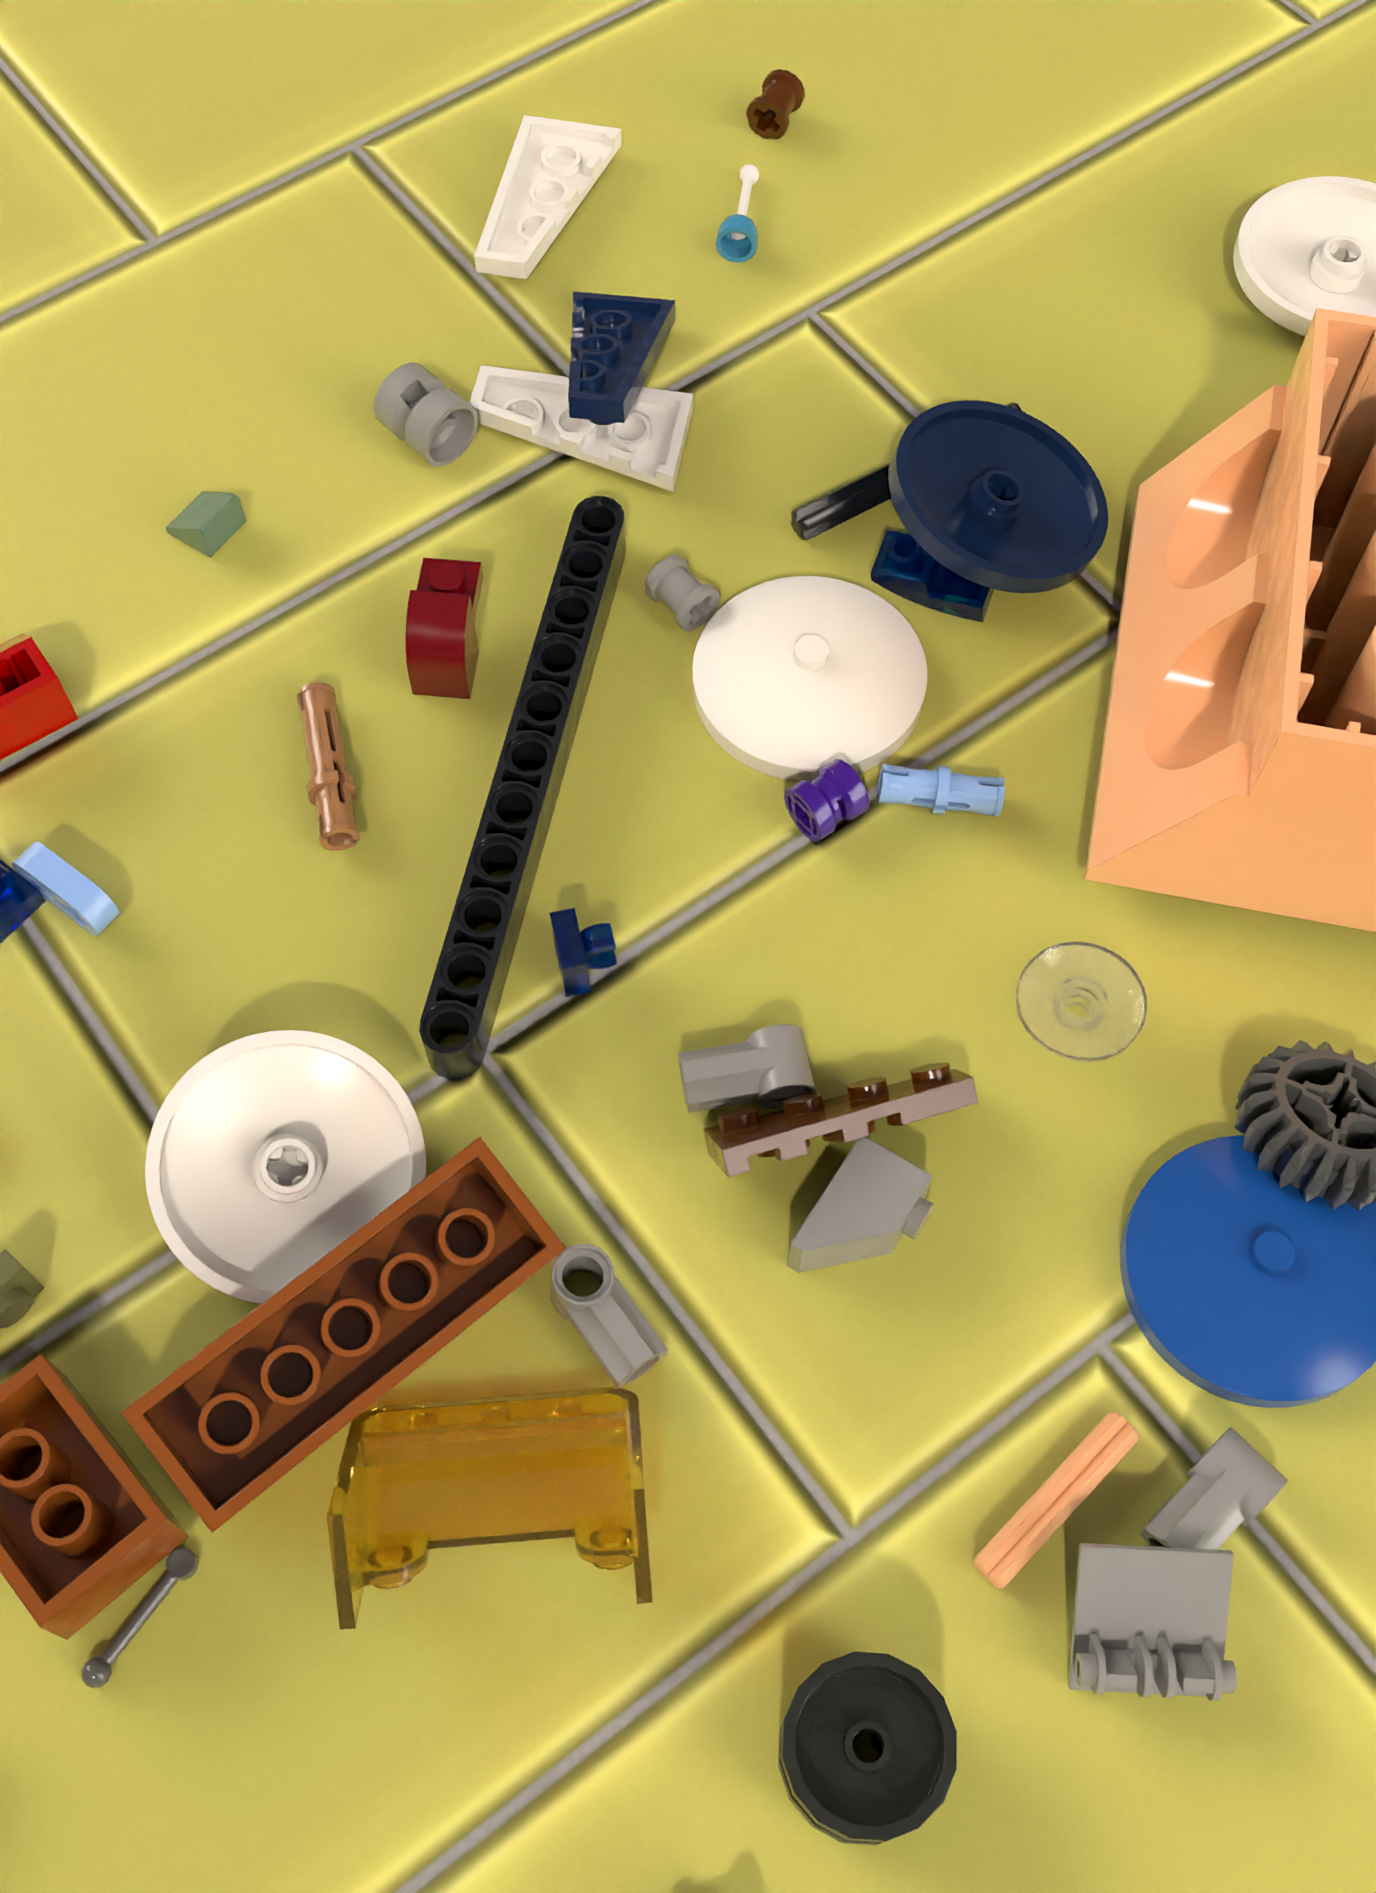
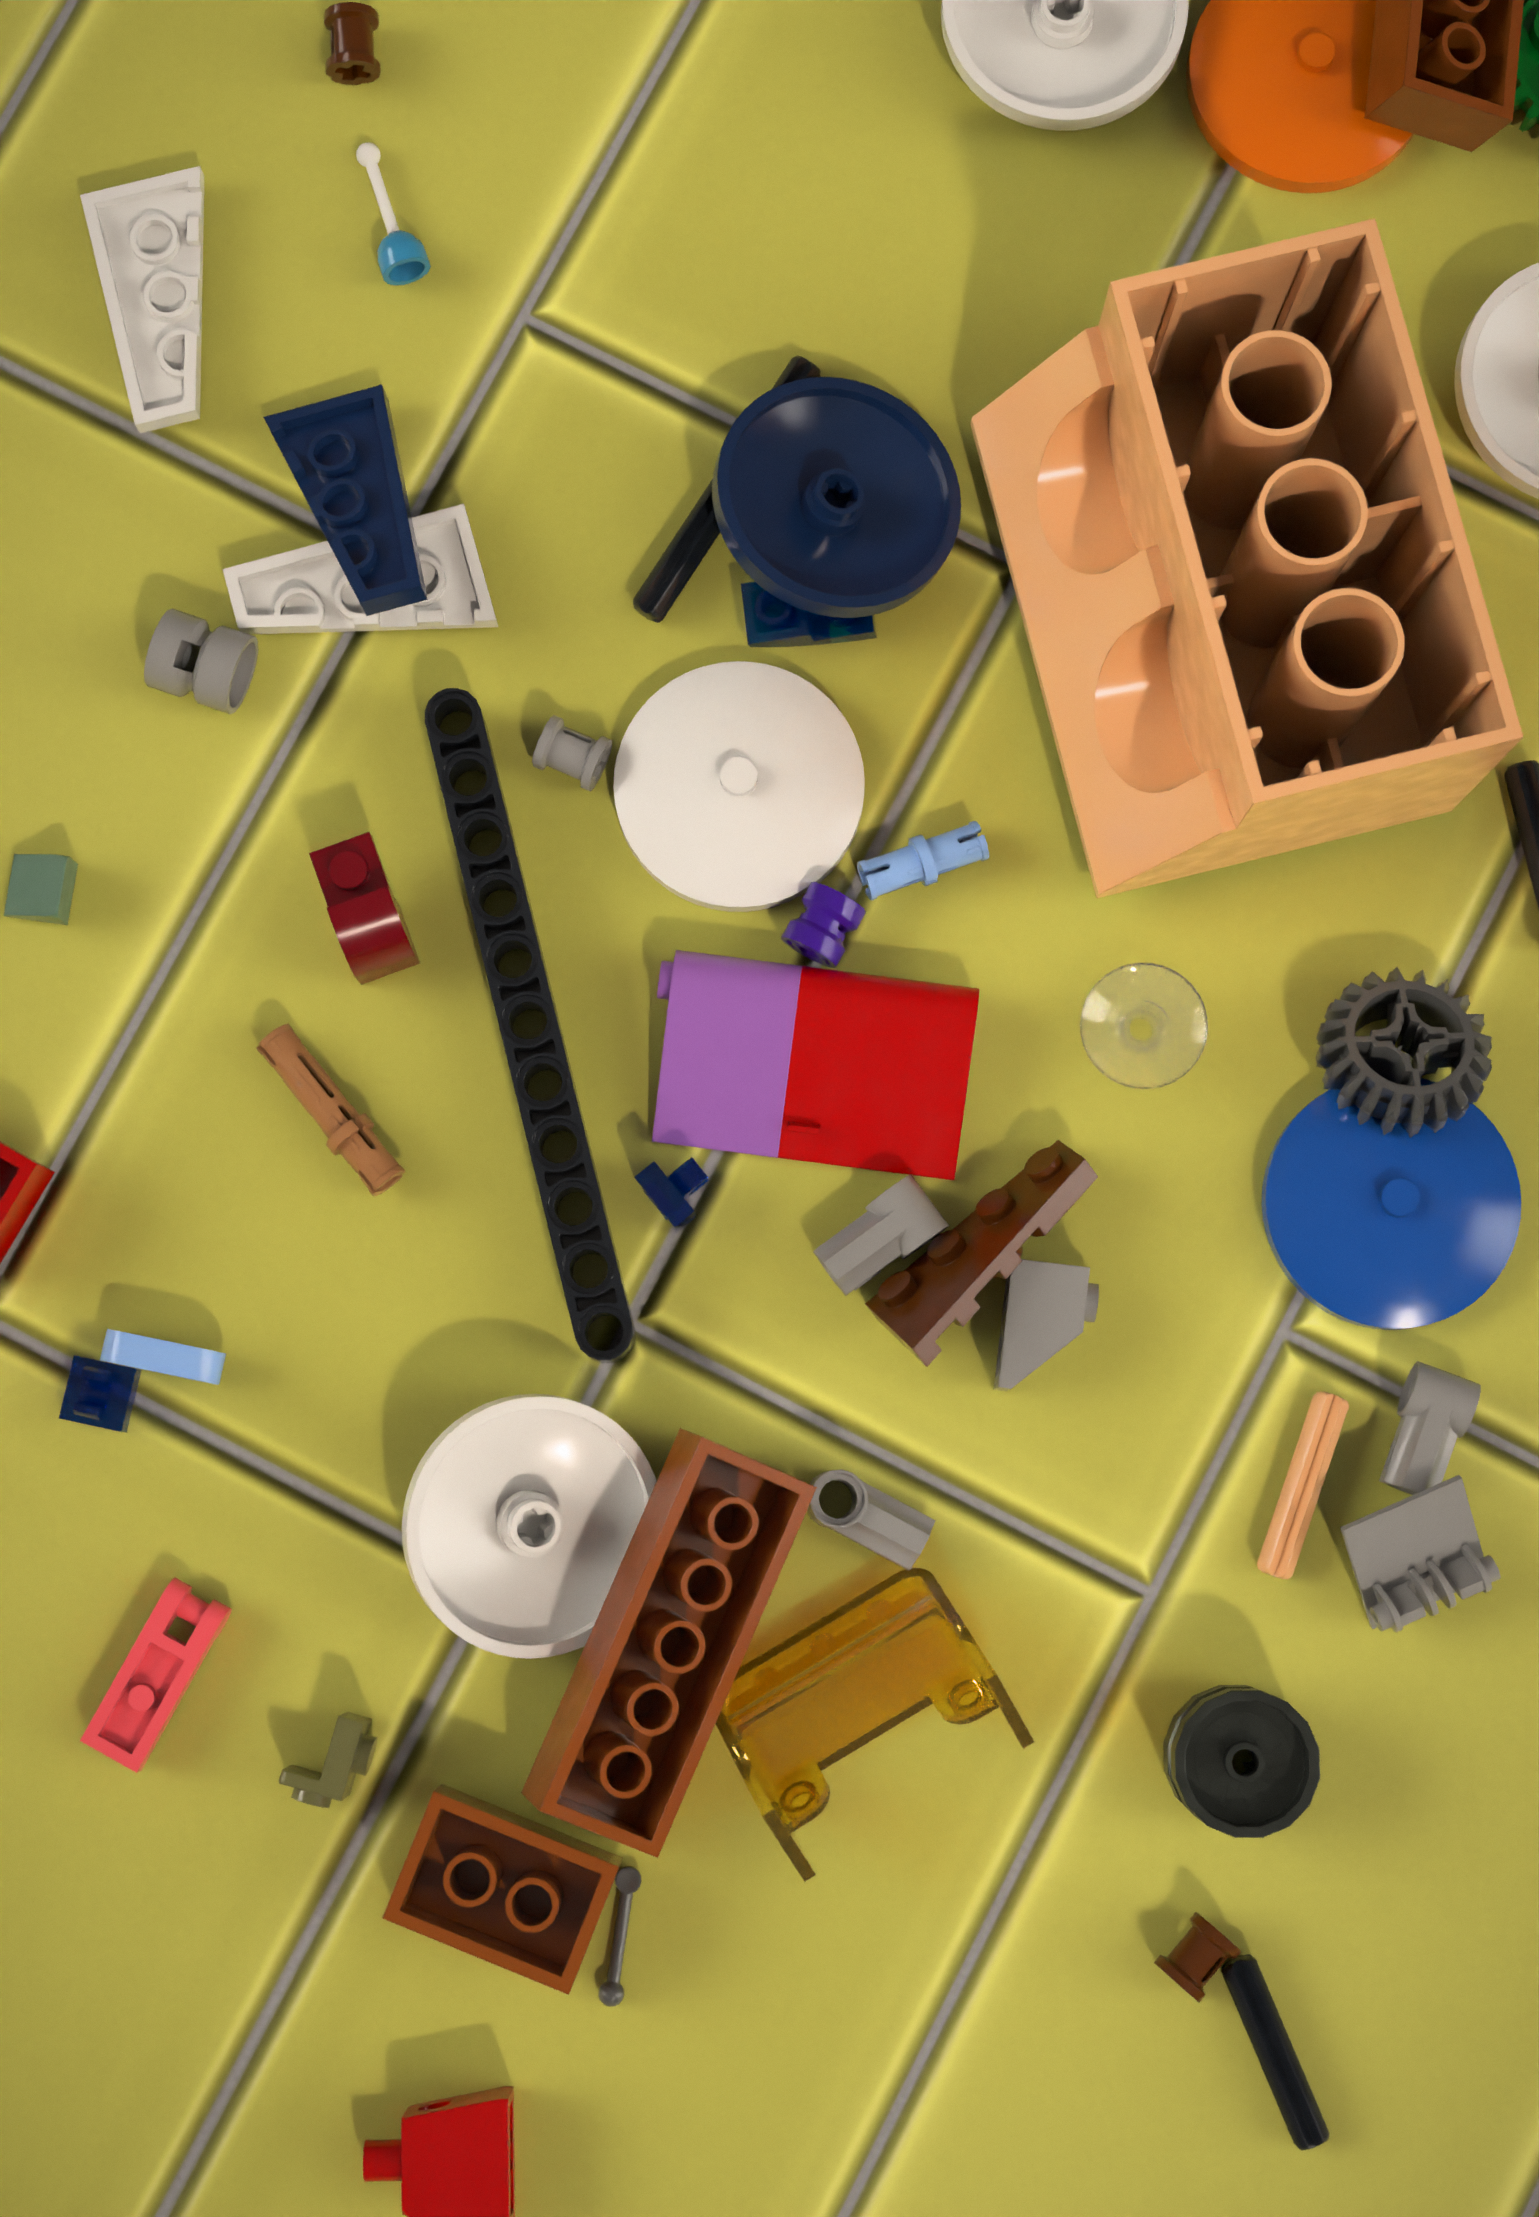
camera: 25 degrees left, 20 degrees up
none -> door [652,950,979,1180]

